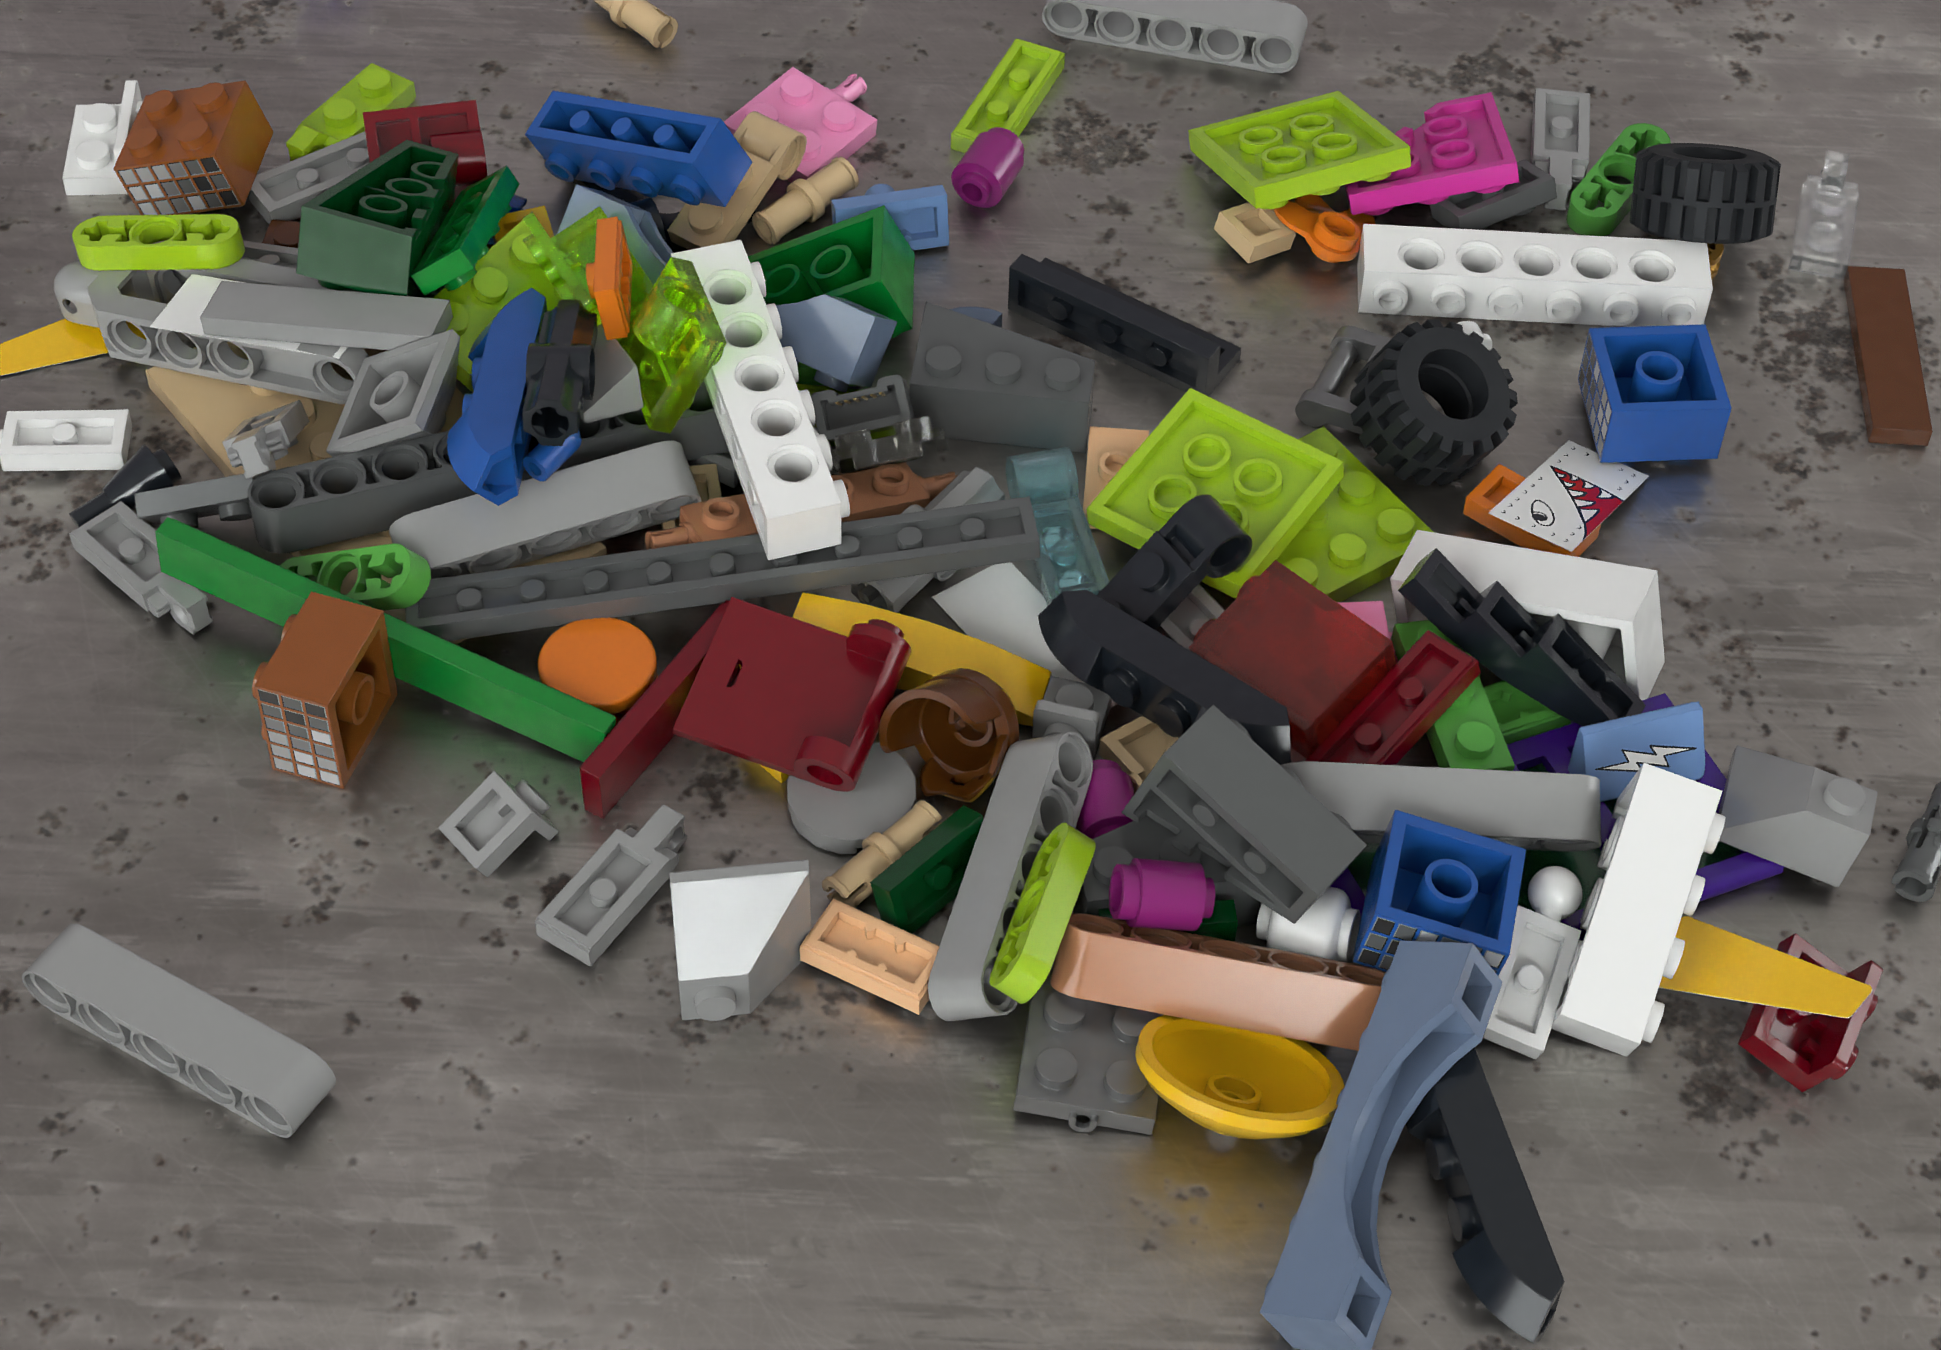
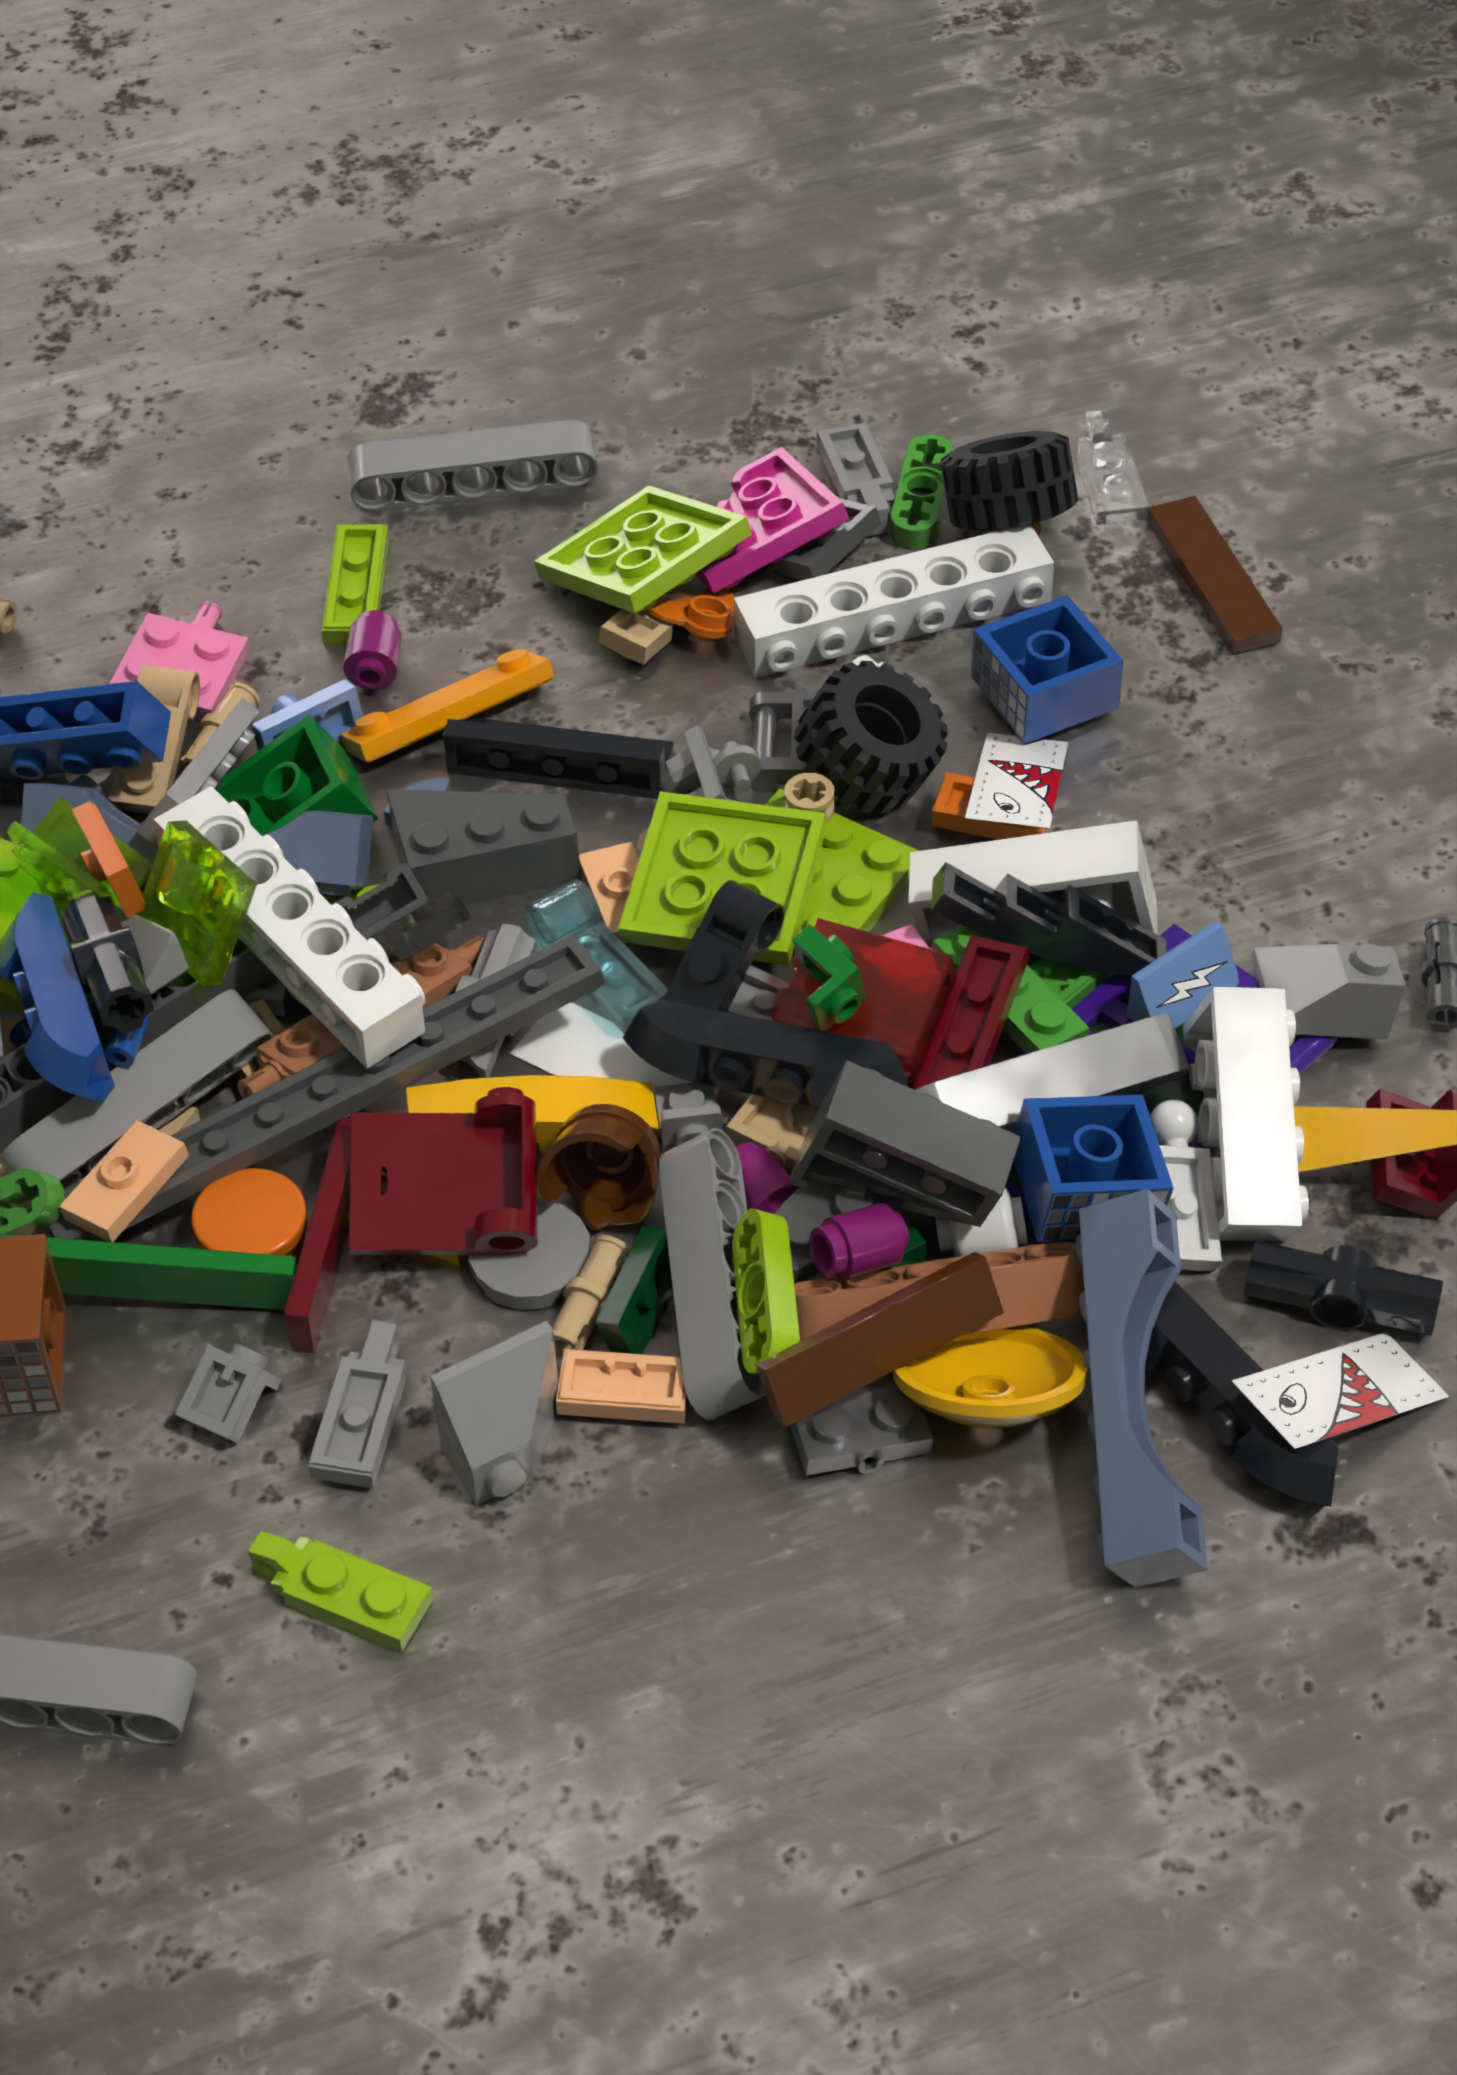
camera: 20 degrees left, 0 degrees up
none -> light nougat plate [59,1120,189,1242]
none -> light grey plate [136,698,259,846]
none -> lime hinge [247,1531,434,1653]
none -> light orange plate [340,649,555,763]
none -> light grey hips [666,725,761,802]
none -> reddish brown tile [755,1252,1004,1427]
none -> tan bush [784,773,834,822]
none -> green bracket [792,924,866,1031]
none -> white sticker [1232,1332,1449,1449]
none -> black piece [1244,1240,1443,1336]

